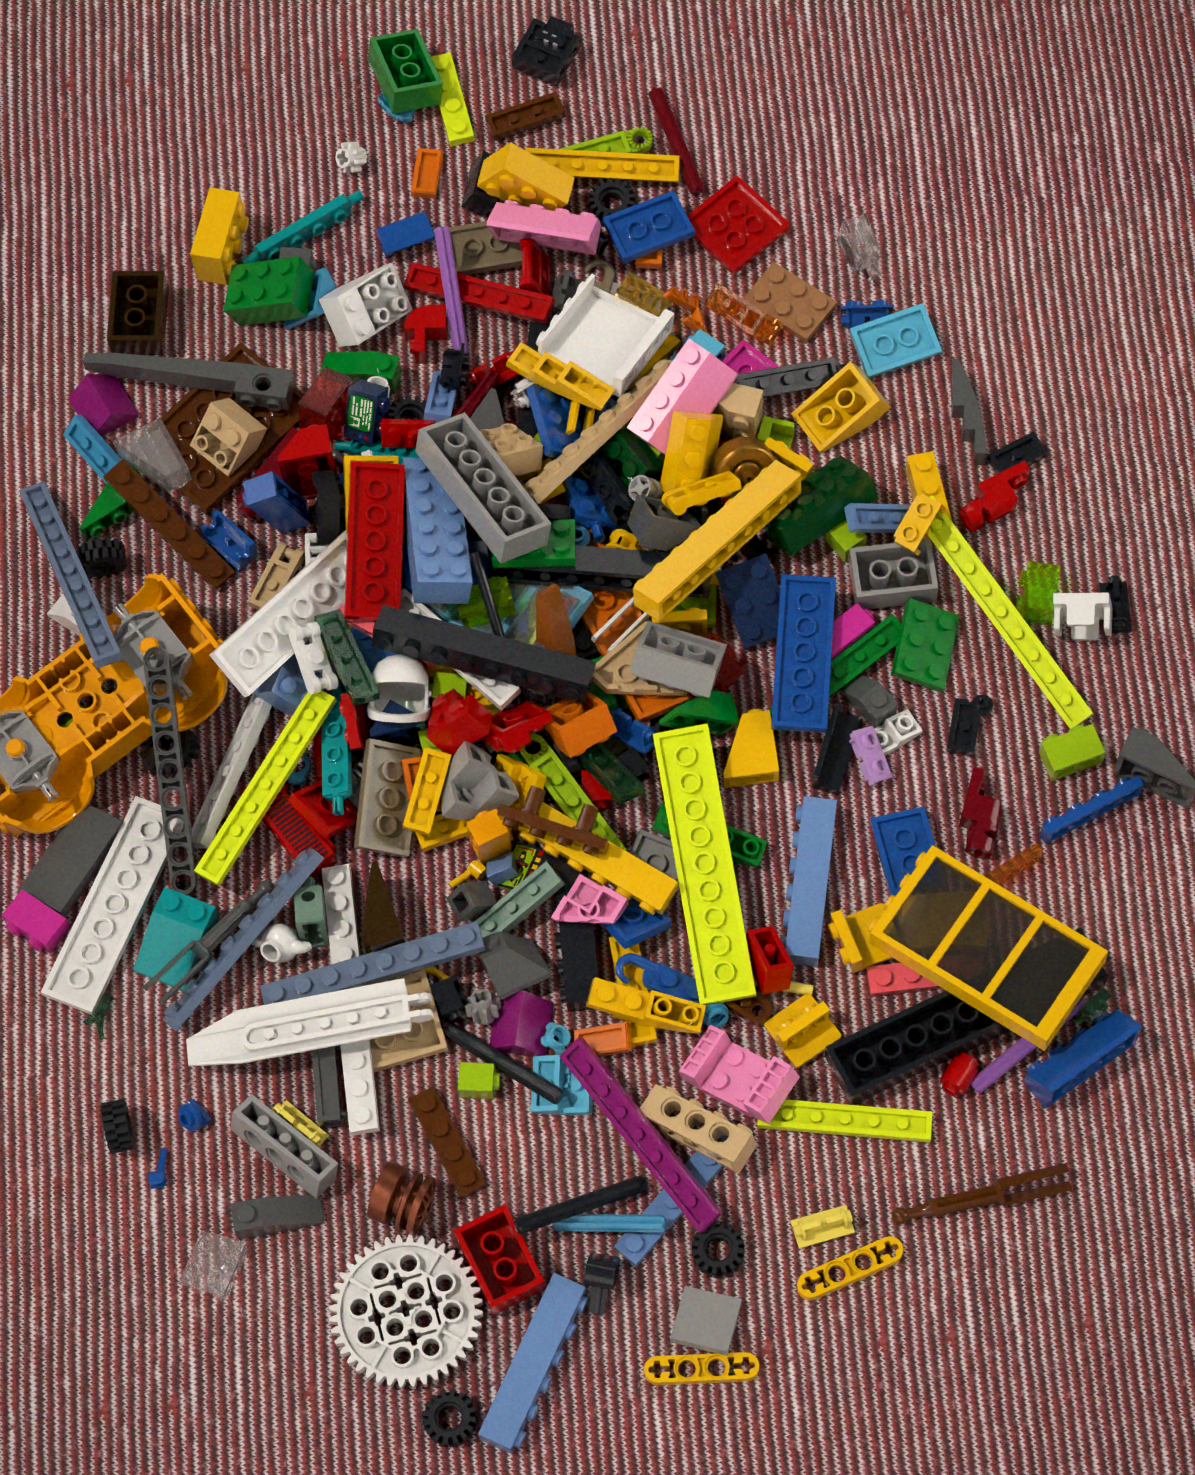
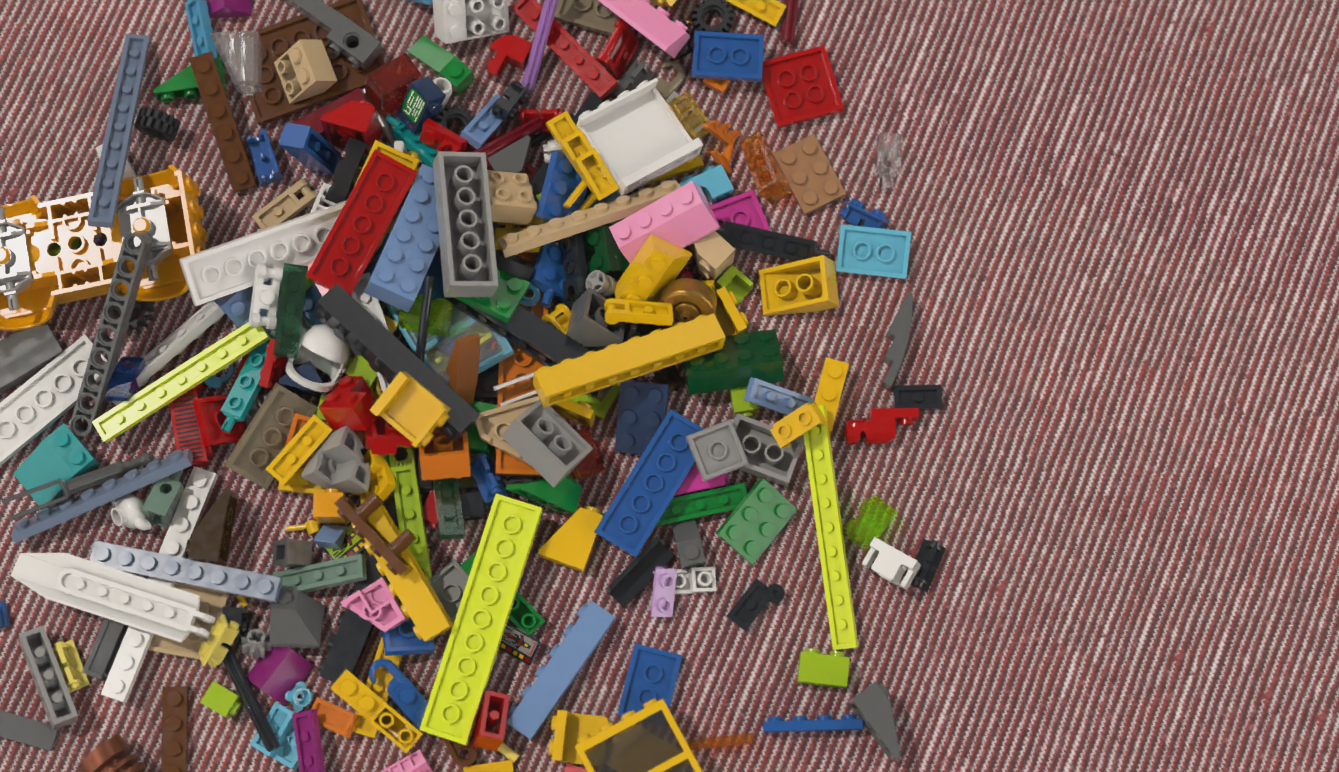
camera: 20 degrees right, 10 degrees up
dark azure plate [703,1003,729,1028] -> none
dark red plate [959,766,1002,859] -> none
none -> clear blue slope [106,357,146,401]
none -> light yellow hinge [199,614,240,668]
none -> yellow panel [370,371,451,448]
none -> piece [499,623,541,666]
none -> light grey tile [685,419,749,482]

